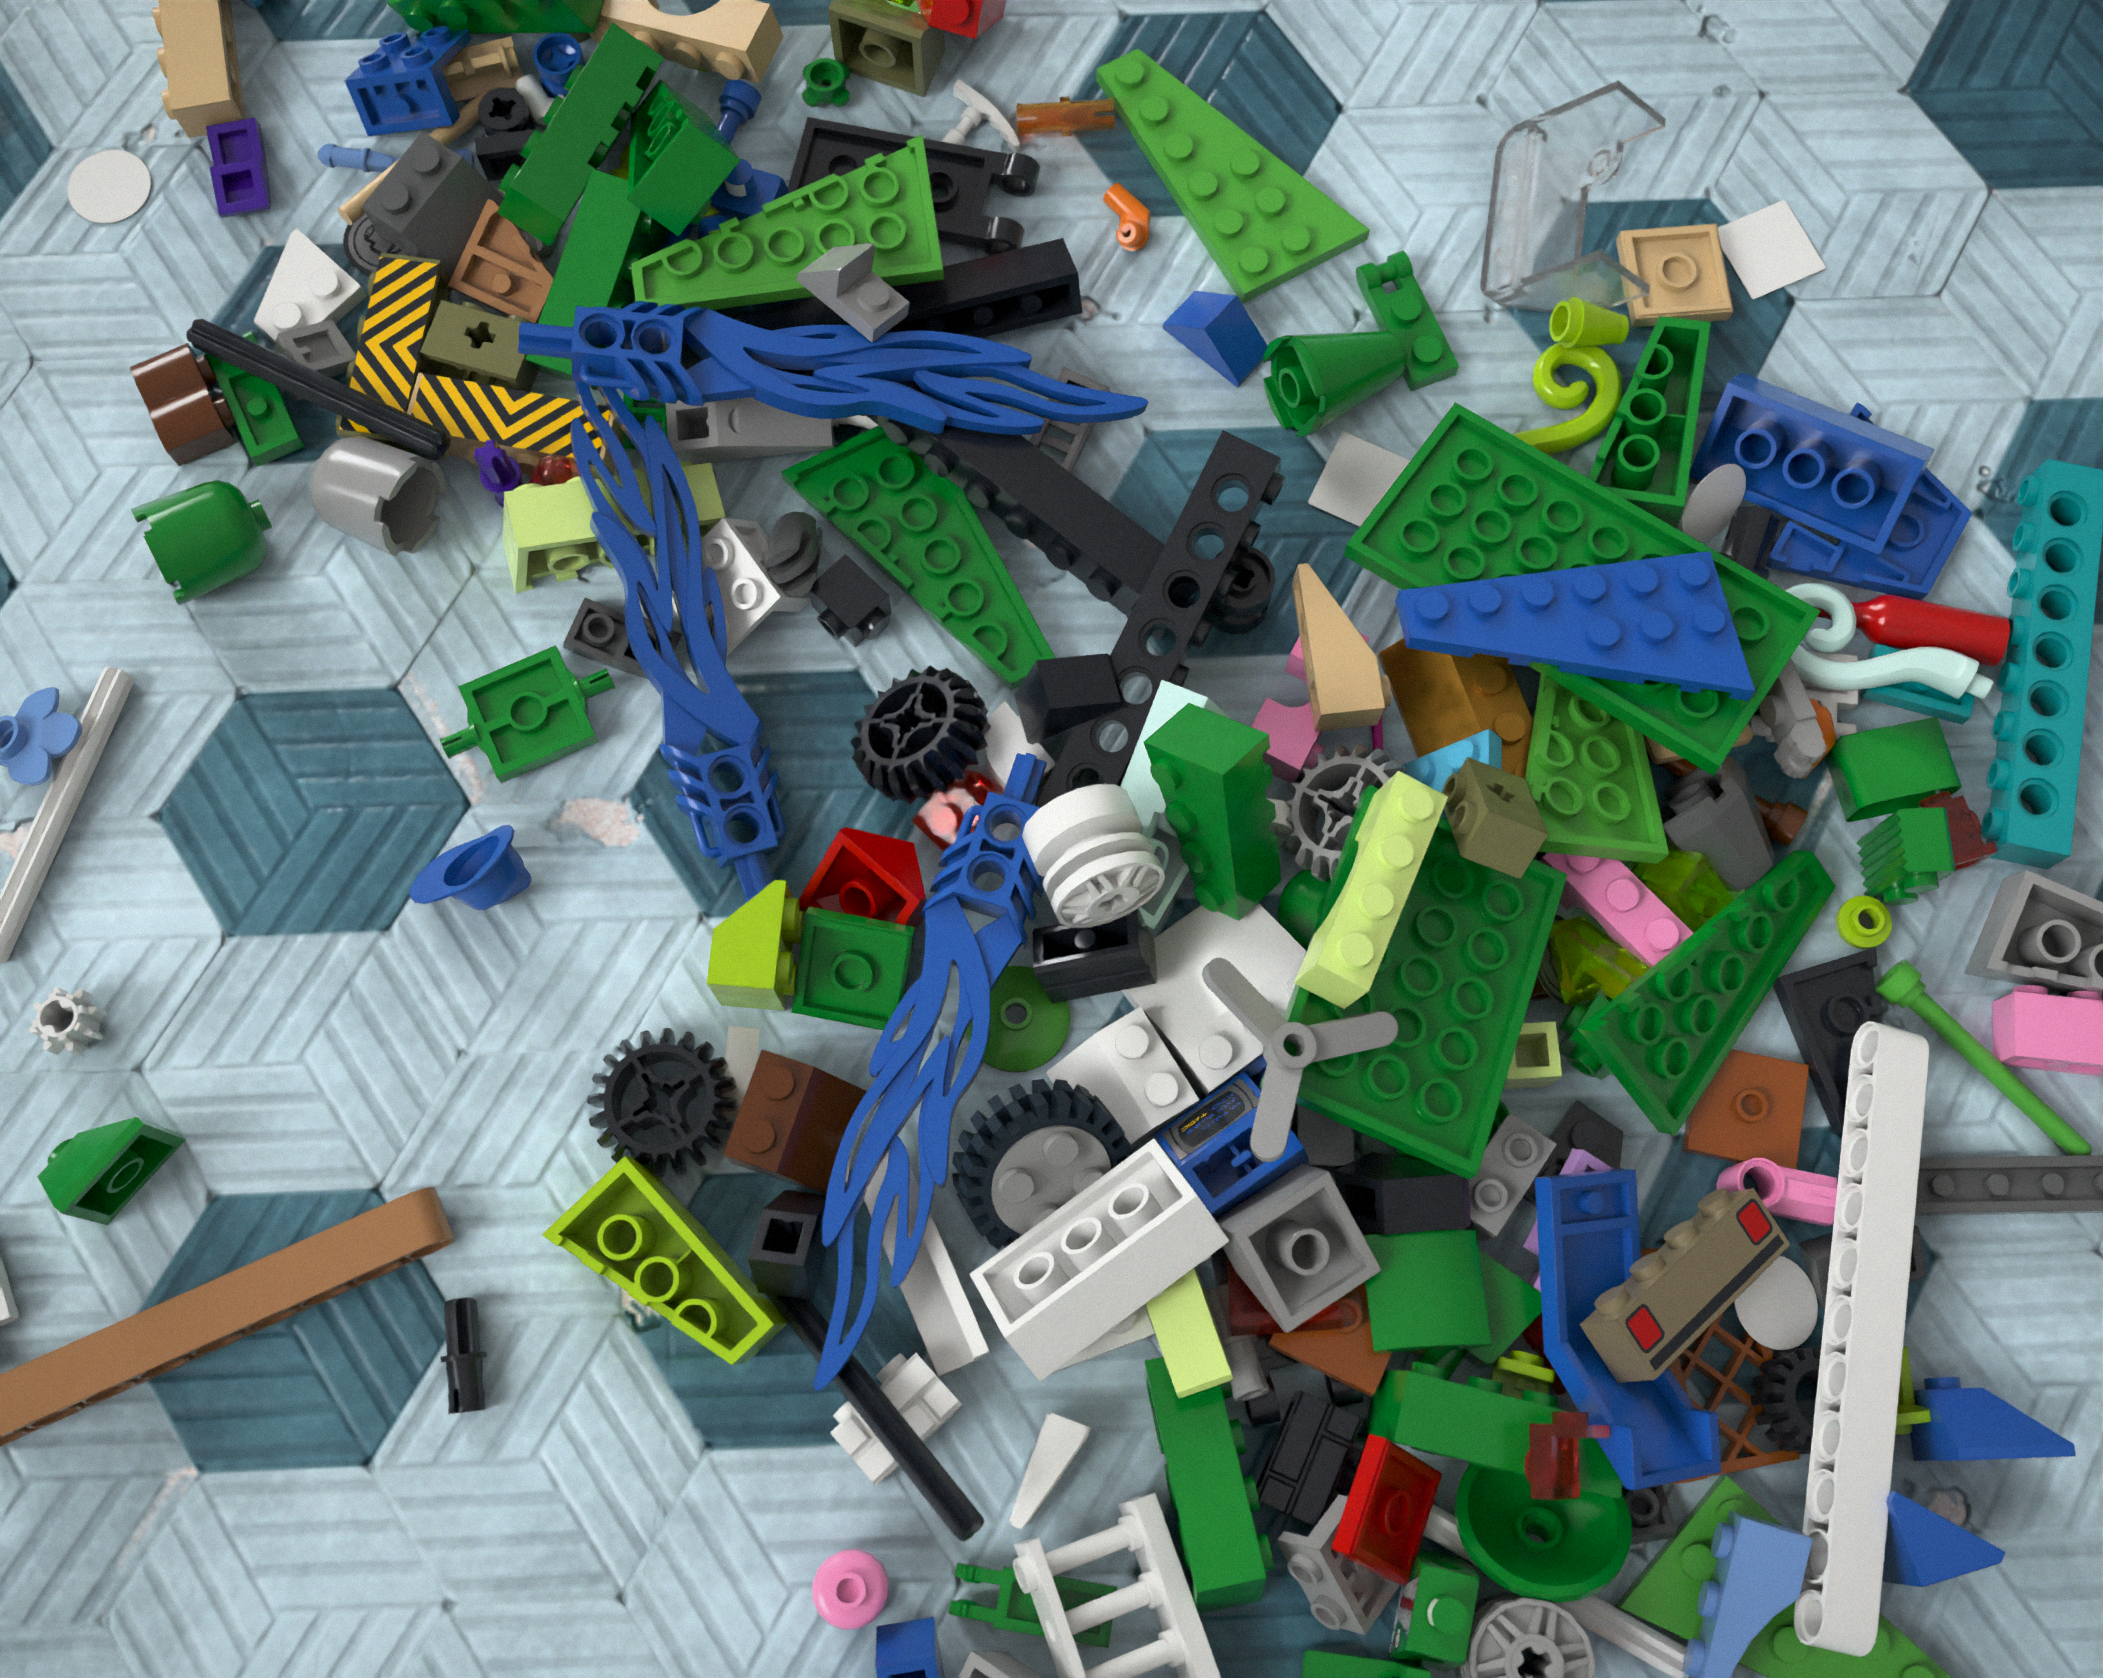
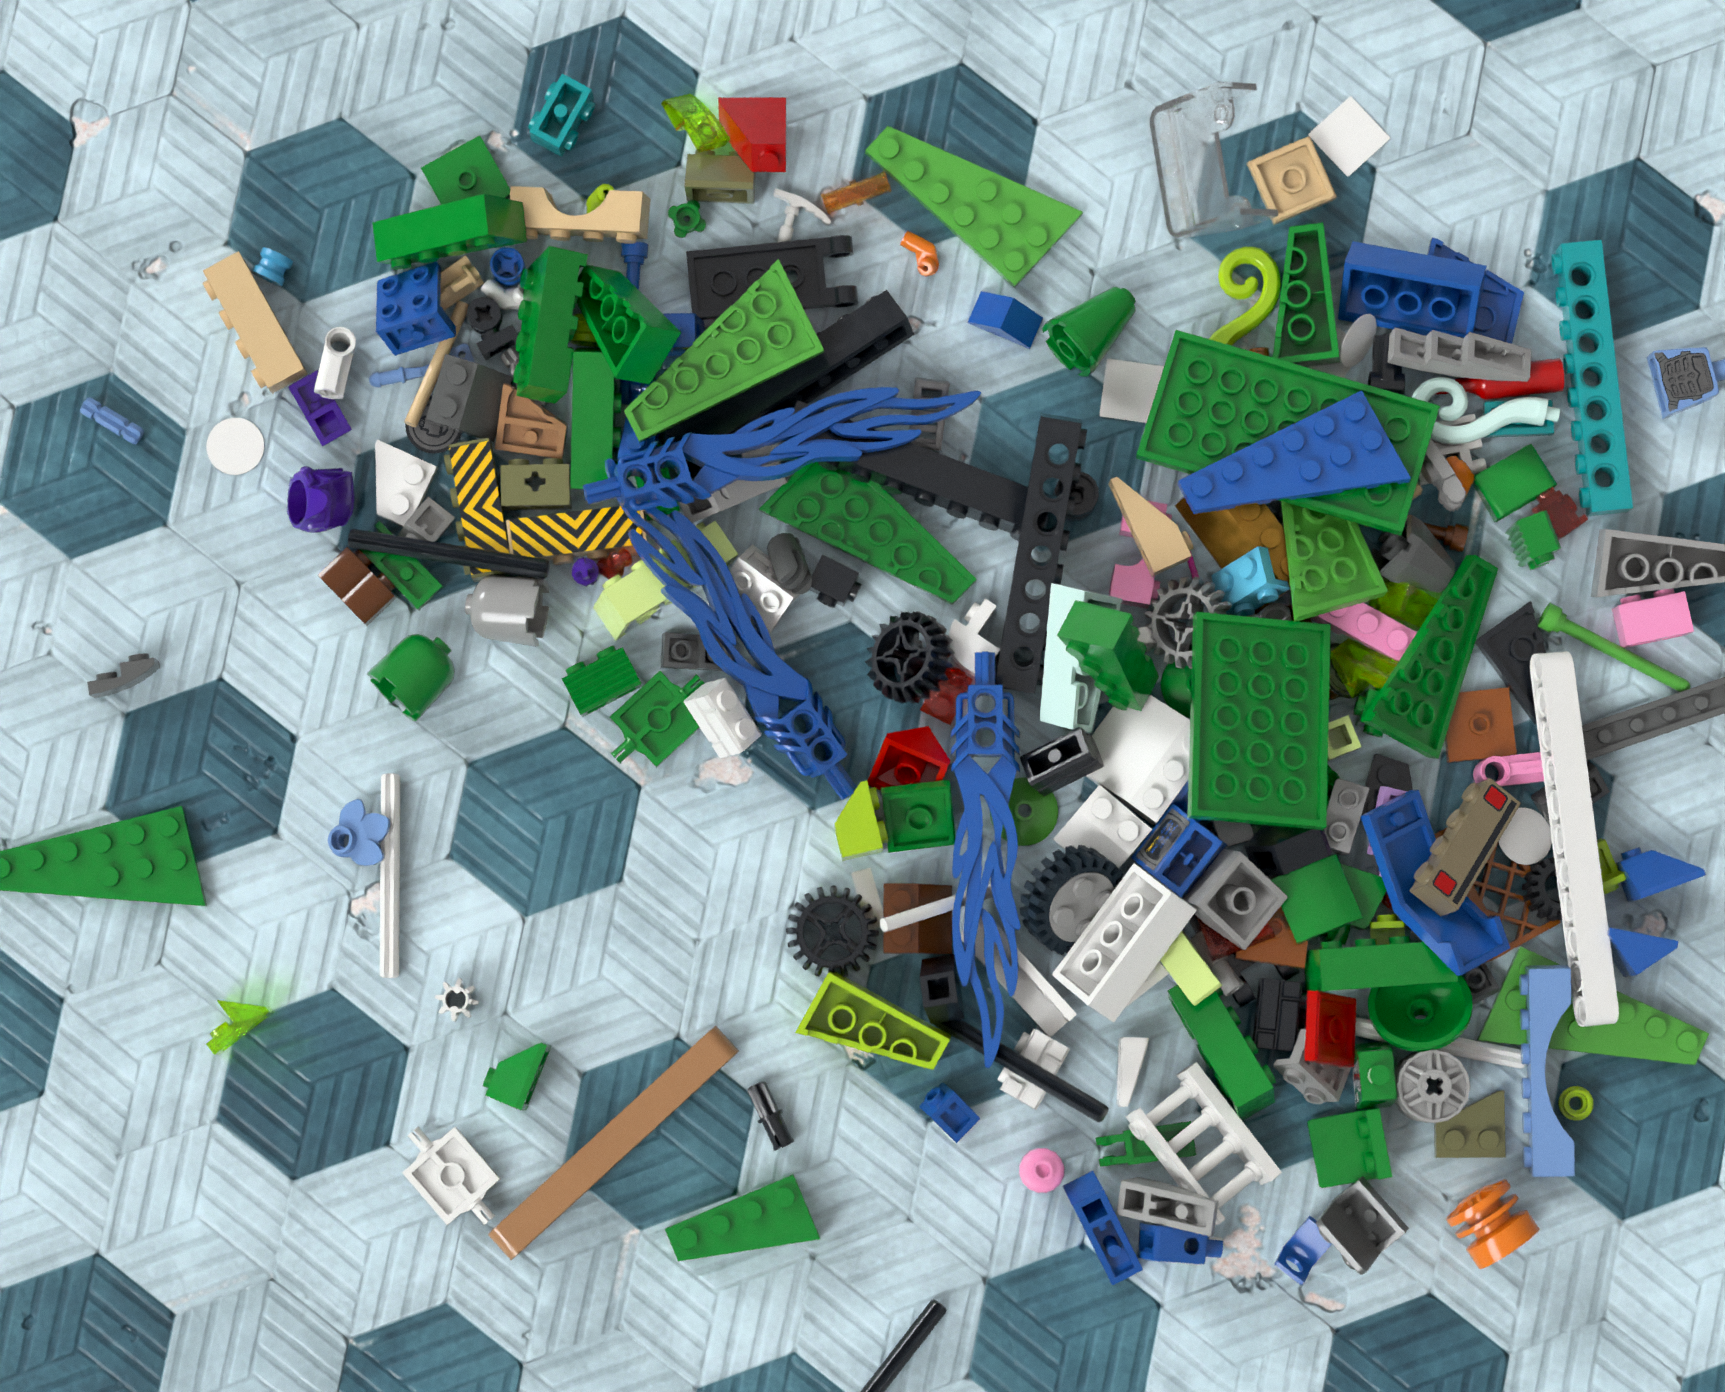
camera: 20 degrees left, 10 degrees up
blue piece [409,825,532,910] -> none
light grey slope [797,243,910,343] -> none
black slope [1014,653,1125,745] -> none
white wheel [1022,784,1165,928] -> none
light grey piece [1202,958,1398,1162] -> none
yellowish green arch [1294,771,1448,1009] -> none
green plate [1355,251,1459,392] -> none
olive brick [1442,757,1548,879] -> none
clear red bracket [1525,1411,1610,1500] -> none
lime cone [1549,297,1629,348] -> none
lime plate [1836,896,1892,949] -> none
none -> dark purple piece [287,466,355,533]
none -> white piece [314,327,356,400]
none -> green brick [562,645,642,717]
none -> green wedge [665,1174,820,1261]
none -> white brick [684,678,762,758]
none -> white bar [880,884,993,932]
none -> blue bracket [920,1083,981,1143]
none -> light grey slope [1388,327,1531,381]

